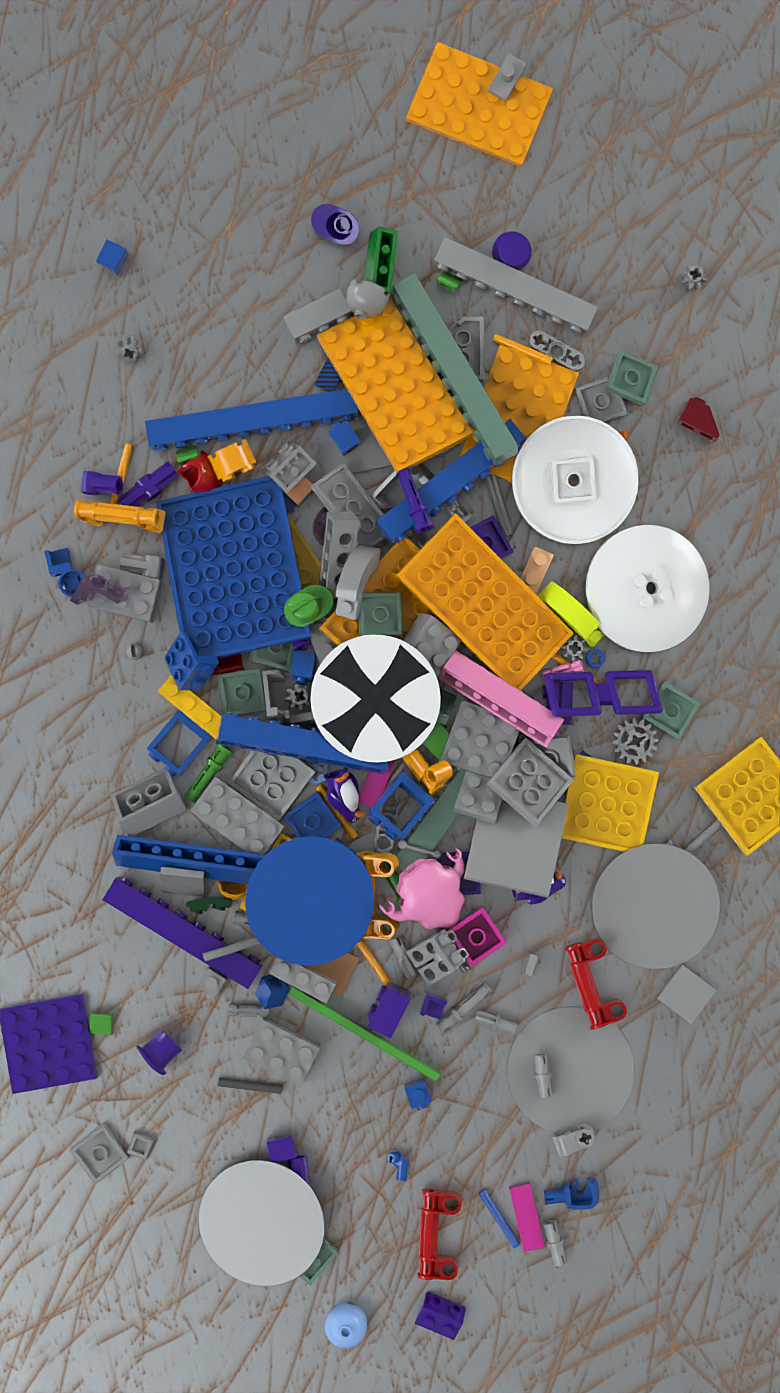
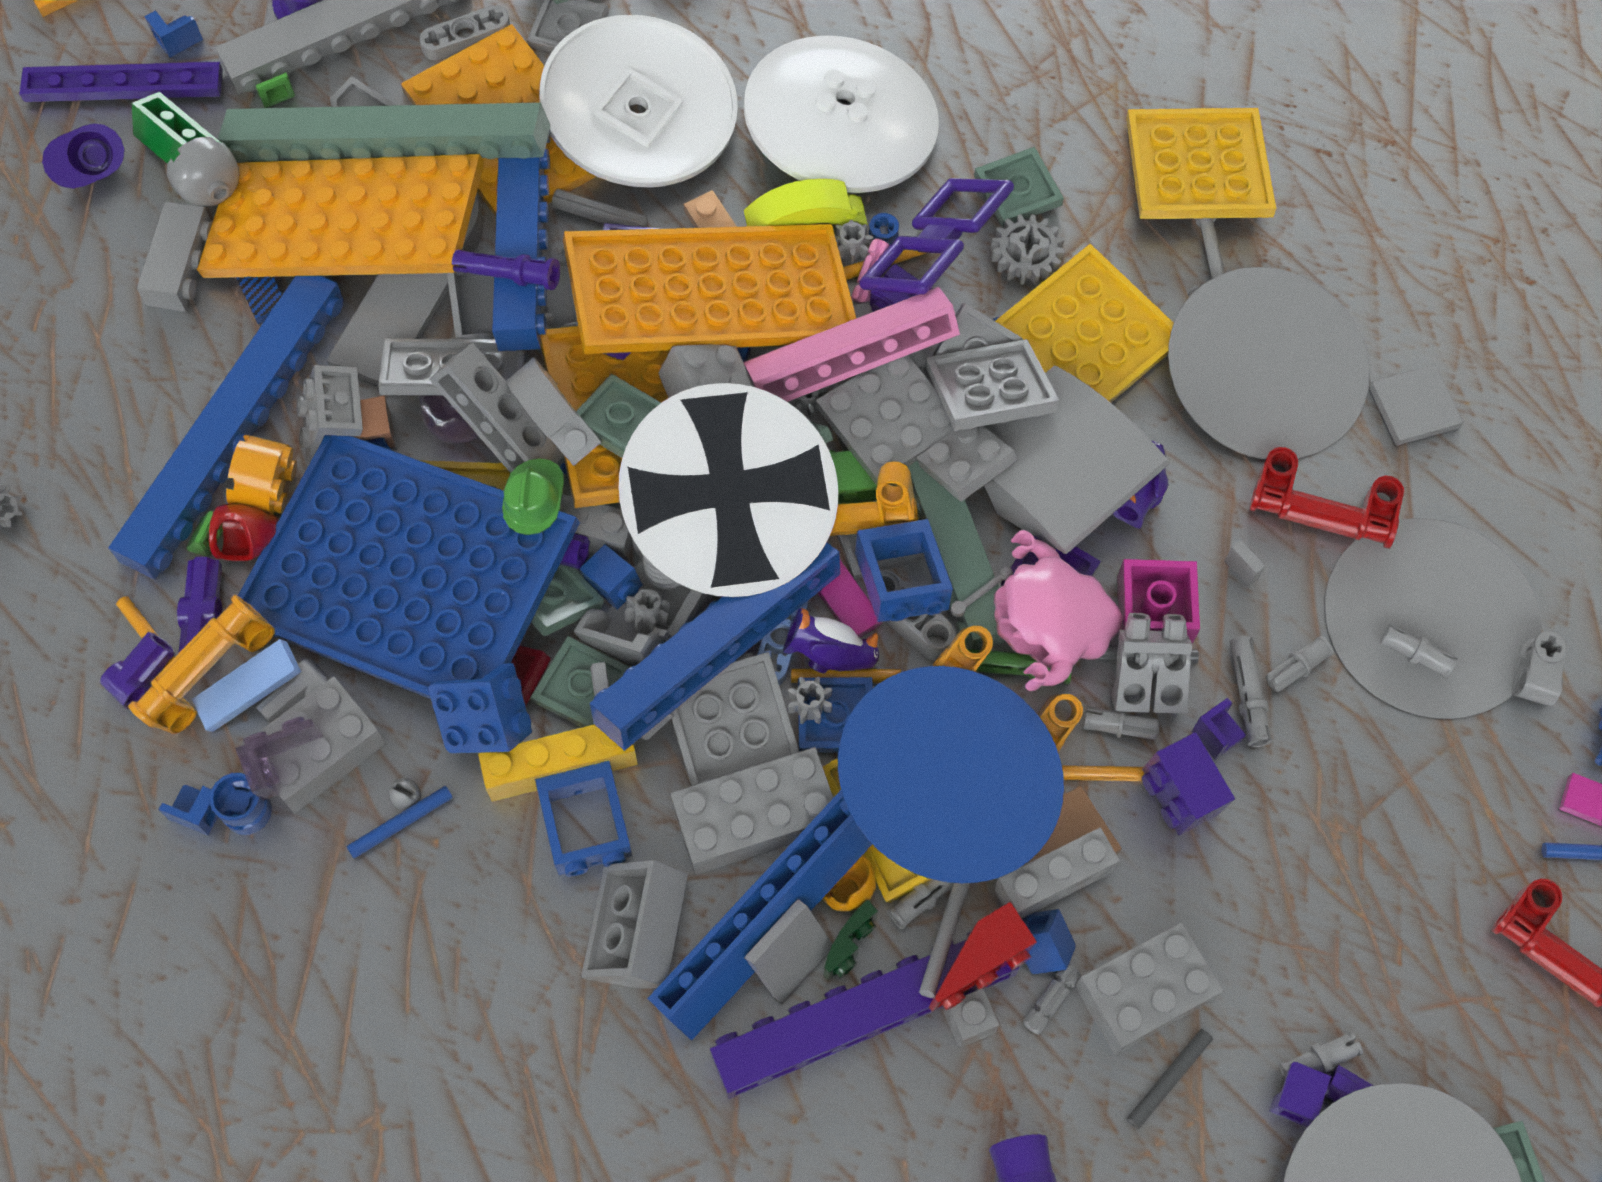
camera: 55 degrees left, 20 degrees down
bright green pin [184,744,234,803] -> none
bright green tile [289,986,440,1081] -> none
blue brick [329,420,361,456] -> none
blue arm [387,1150,408,1181] -> none
blue brick [404,1078,432,1110] -> none
light orange bar [493,334,553,365] -> none
none -> dark purple plate [19,62,223,102]
none -> blue panel [144,10,203,58]
none -> light blue tile [192,639,301,732]
none -> blue bar [346,785,453,859]
none -> light grey tile [590,662,610,696]
none -> light grey gear [788,677,832,724]
none -> red slope [929,902,1037,1012]
none -> light grey pin [1280,1031,1364,1077]

